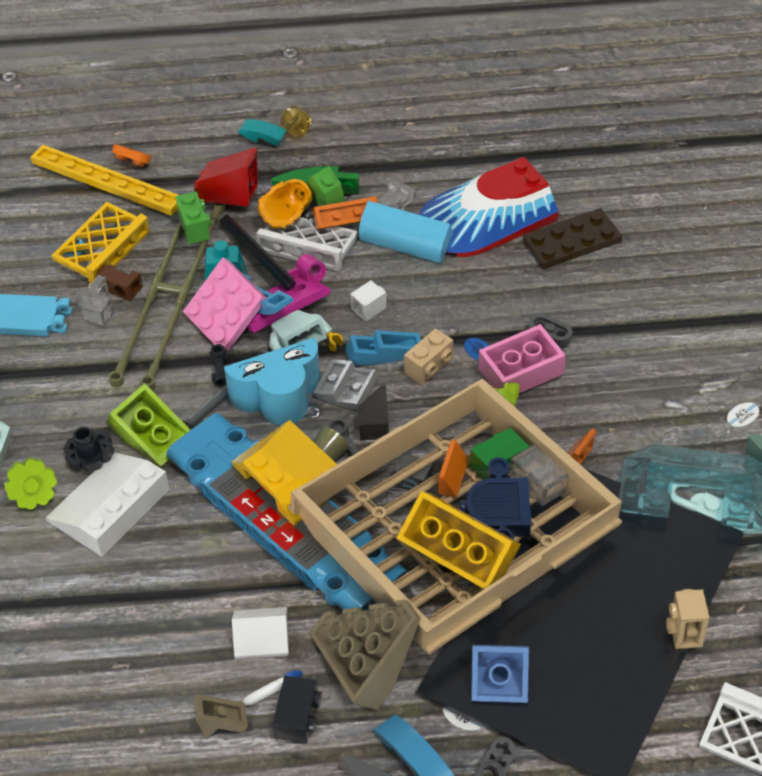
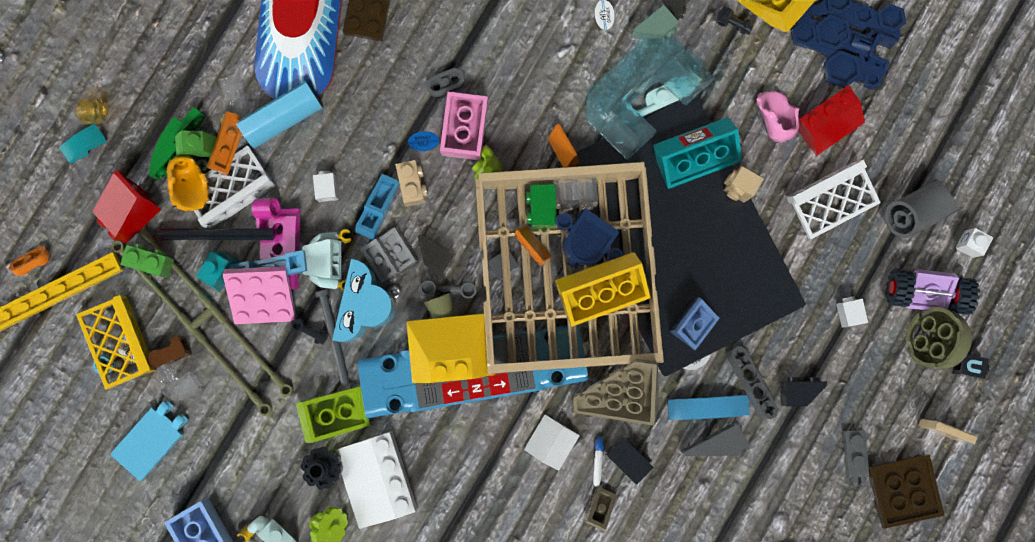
camera: 60 degrees left, 35 degrees up
none -> teal slope [653,117,742,189]

